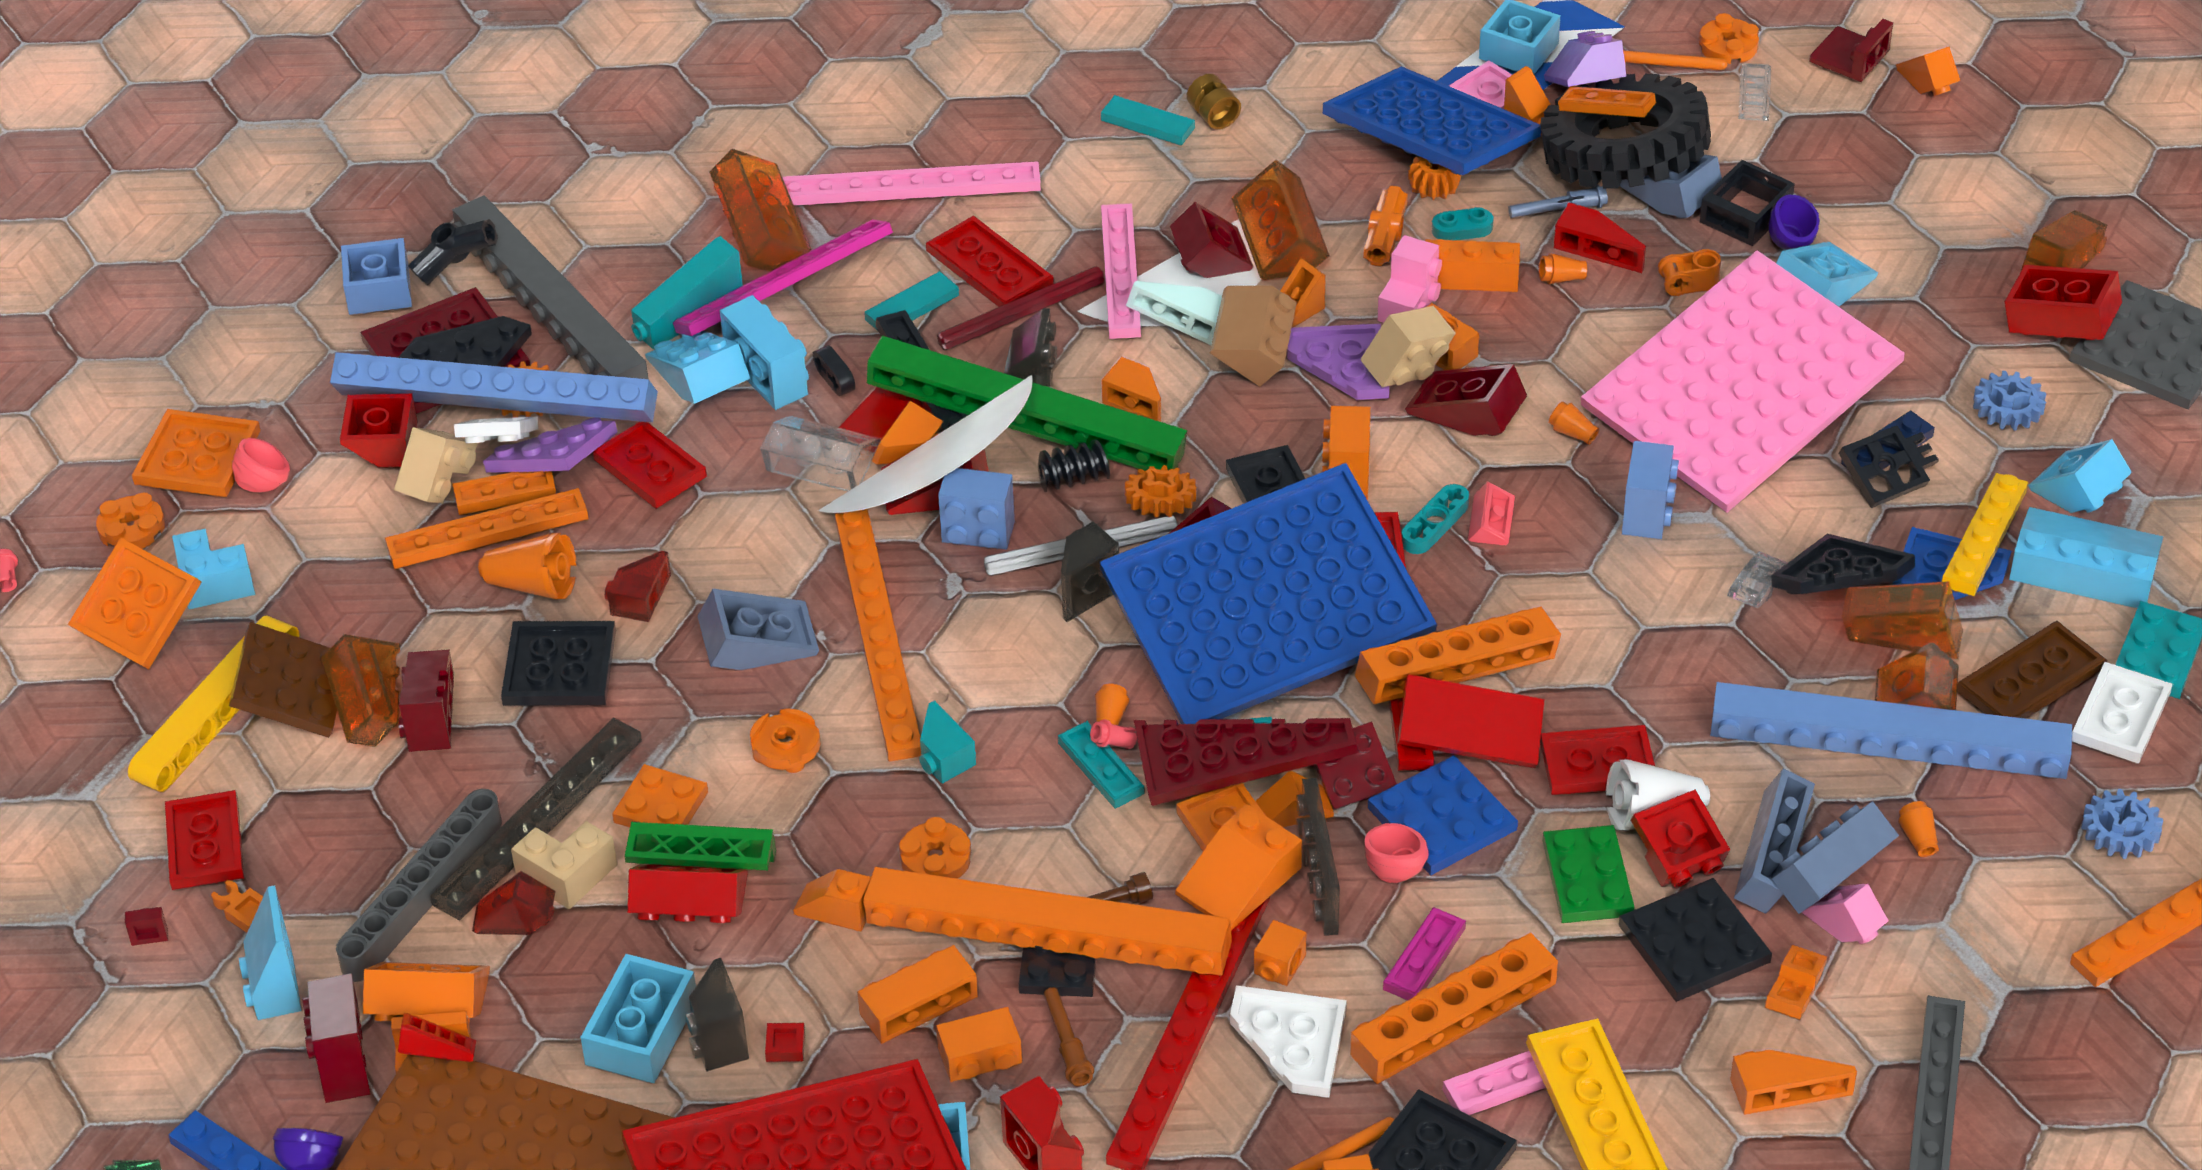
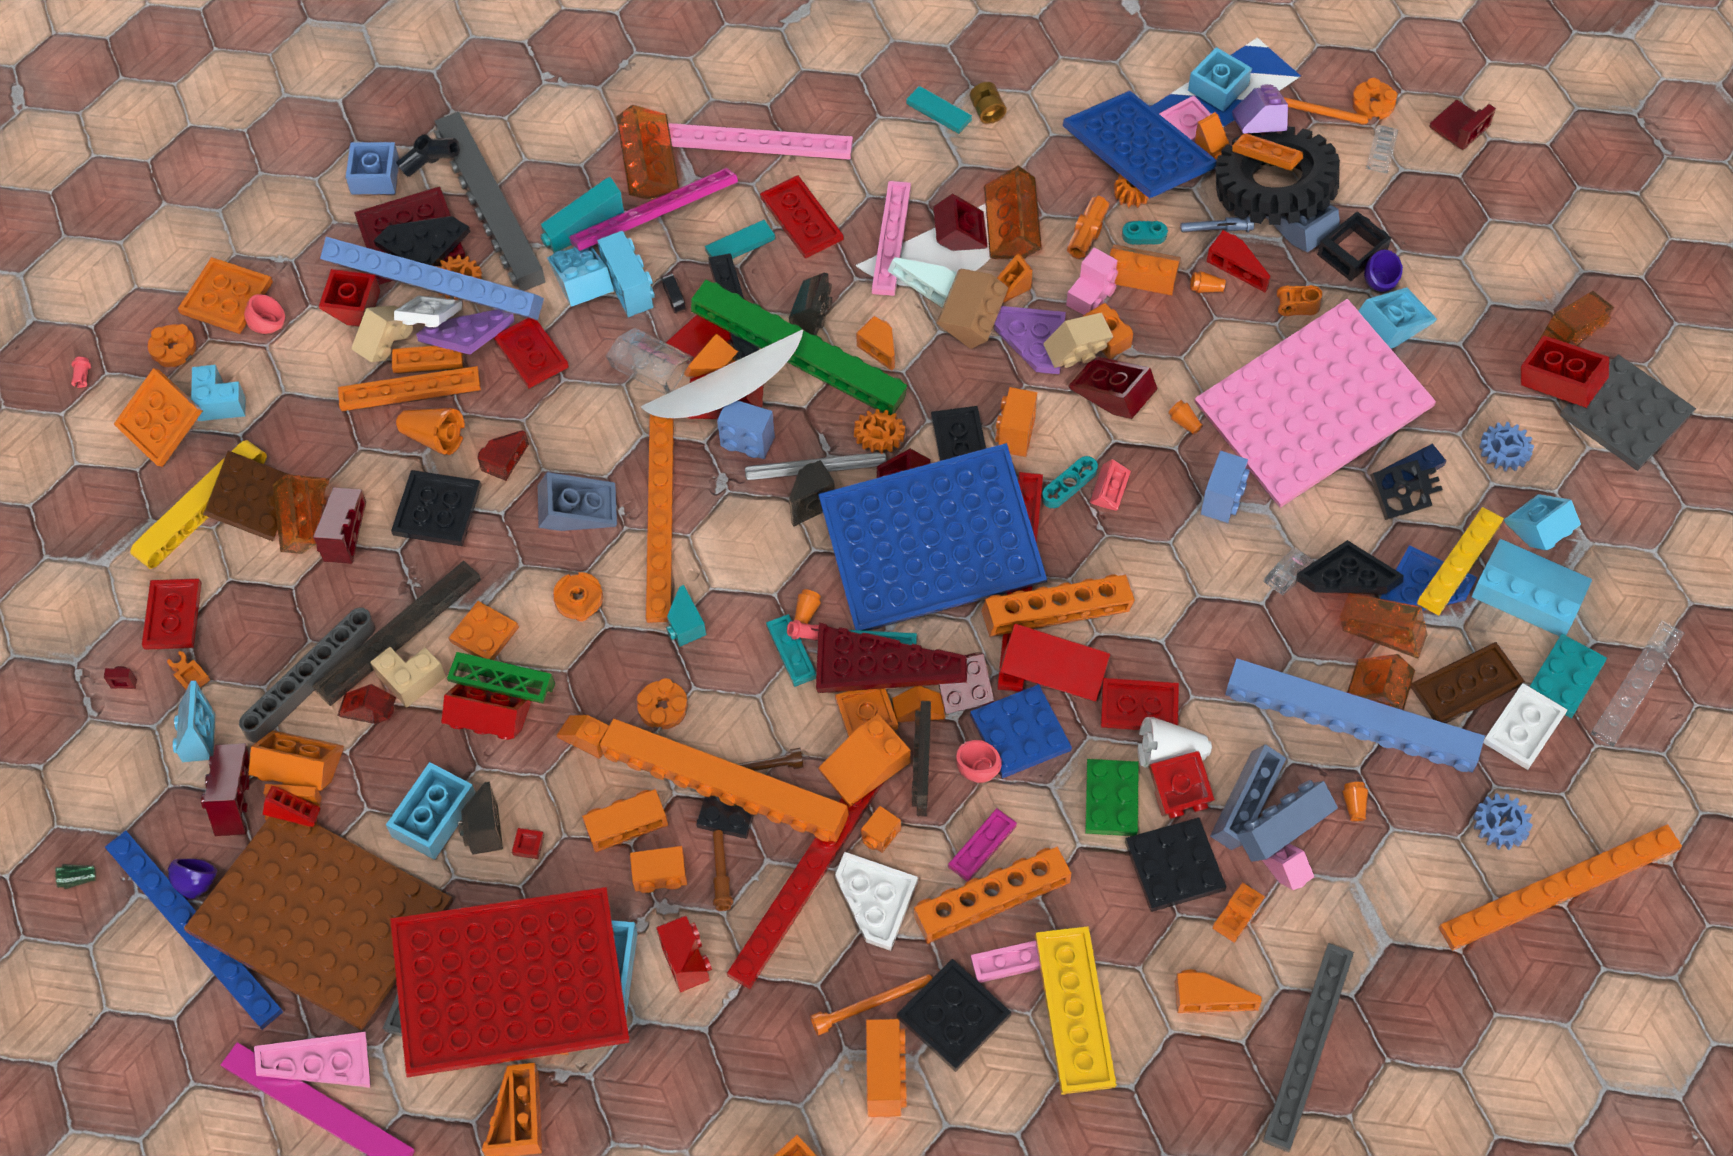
camera: 10 degrees right, 15 degrees up
dark red axle [937,266,1104,350] -> none
black piece [1038,439,1110,492] -> none
orange slope [1896,47,1960,96] -> none

